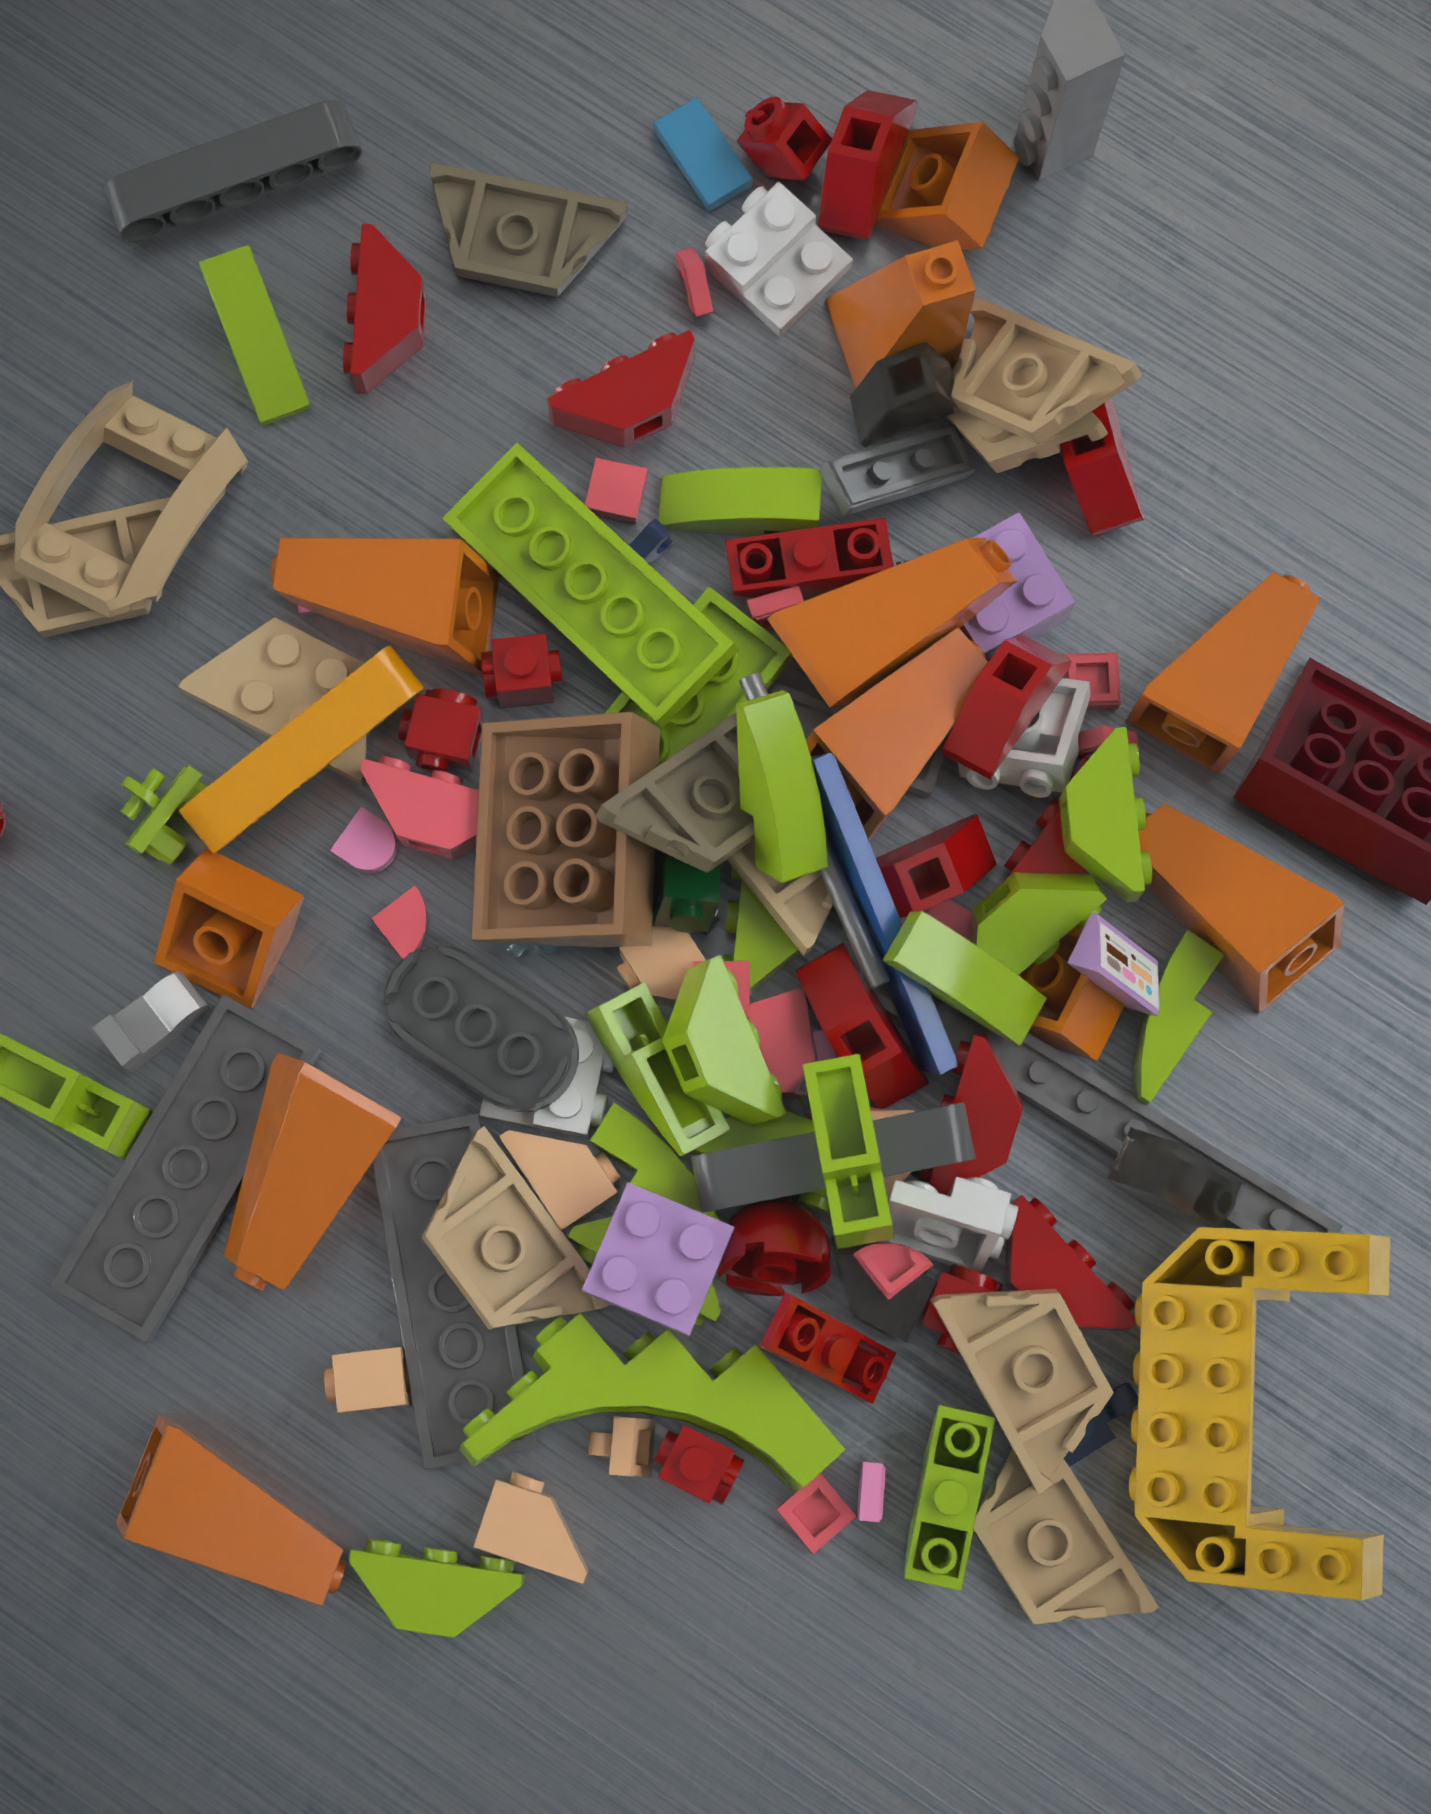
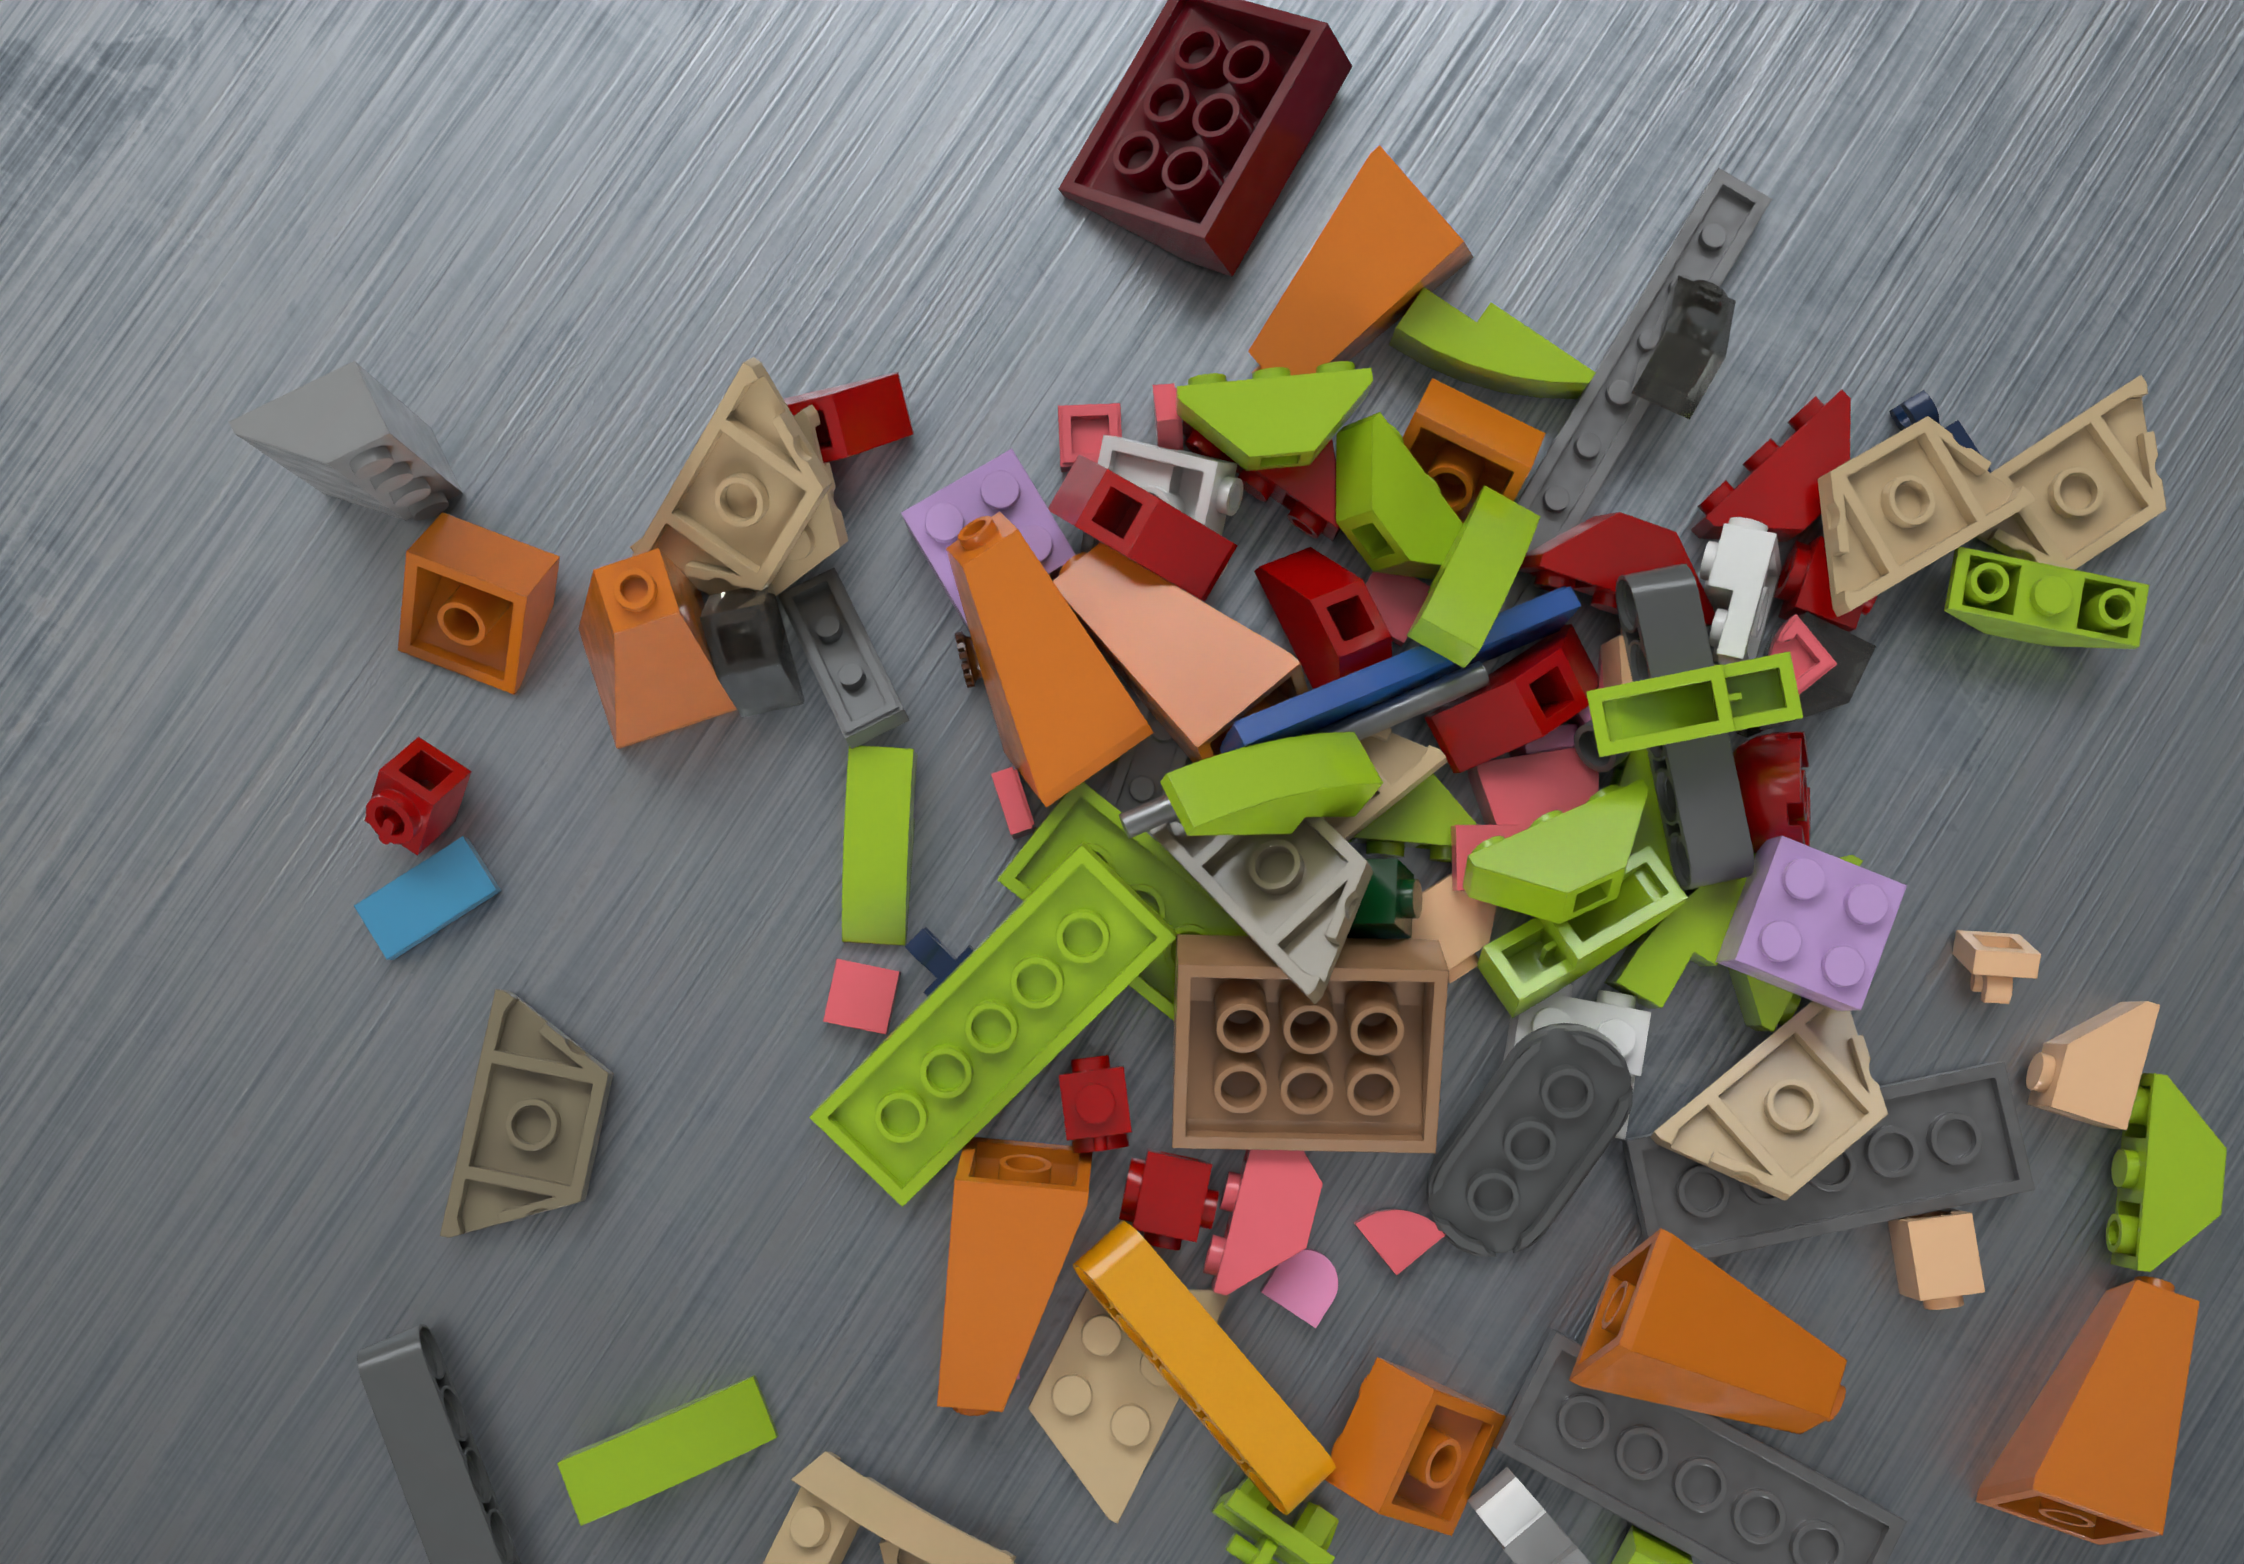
camera: 90 degrees left, 5 degrees up
red slope [343,224,427,394] -> none
lime arch [459,1313,846,1493] -> none
light nougat slope [499,1130,621,1234] -> none
red slope [547,329,695,448] -> none
red brick [653,1425,744,1505] -> none
coral tile [675,247,714,316] -> none
white plate [705,181,853,337] -> none
red slope [725,518,894,601] -> none
red slope [759,1292,896,1404] -> none
coral tile [776,1473,857,1554] -> none
red slope [818,90,918,241] -> none
bright pink tile [856,1461,886,1522] -> none
slope [1068,913,1160,1016] -> none
orange slope [1125,572,1321,774] -> none
yellow wedge [1129,1227,1390,1601] -> none

